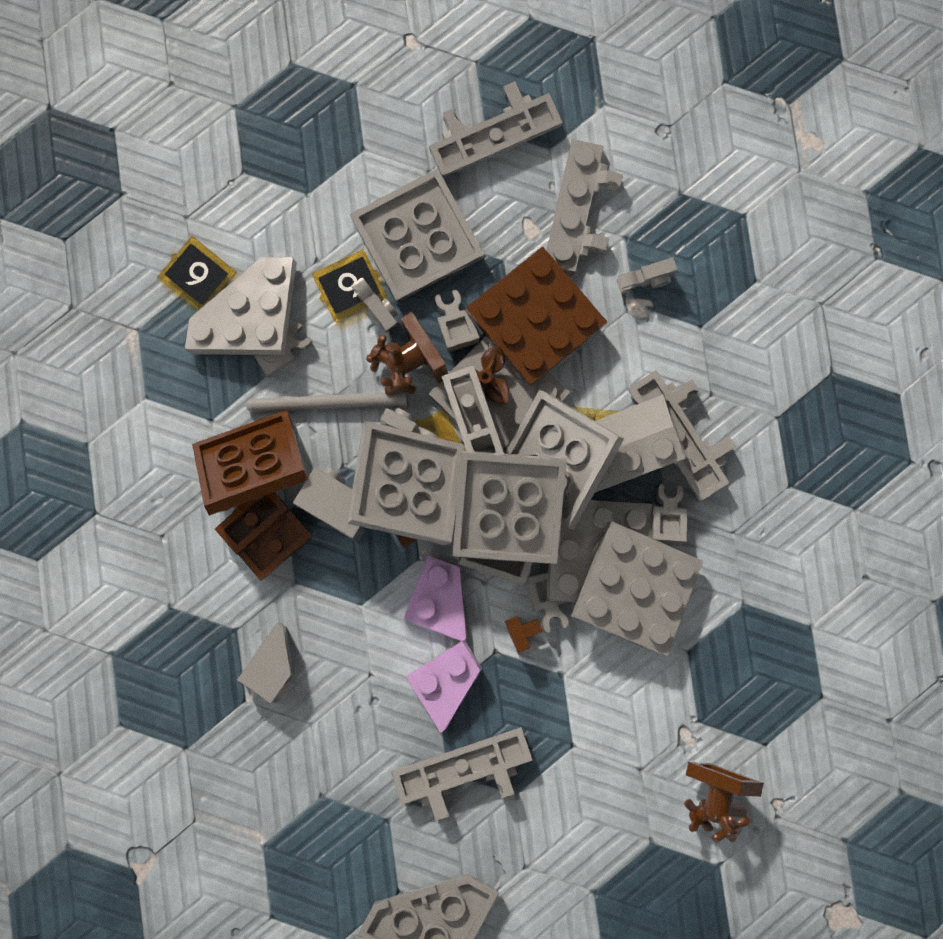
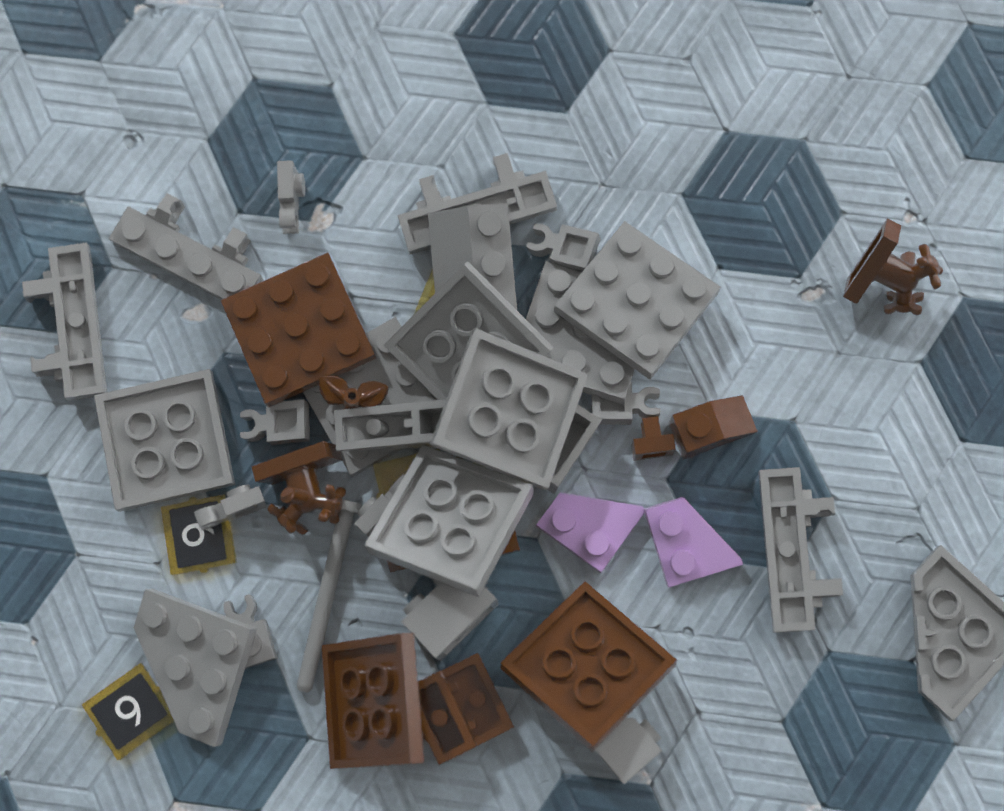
camera: 65 degrees left, 5 degrees down
none -> reddish brown plate [500,581,677,752]
none -> reddish brown slope [669,395,758,460]

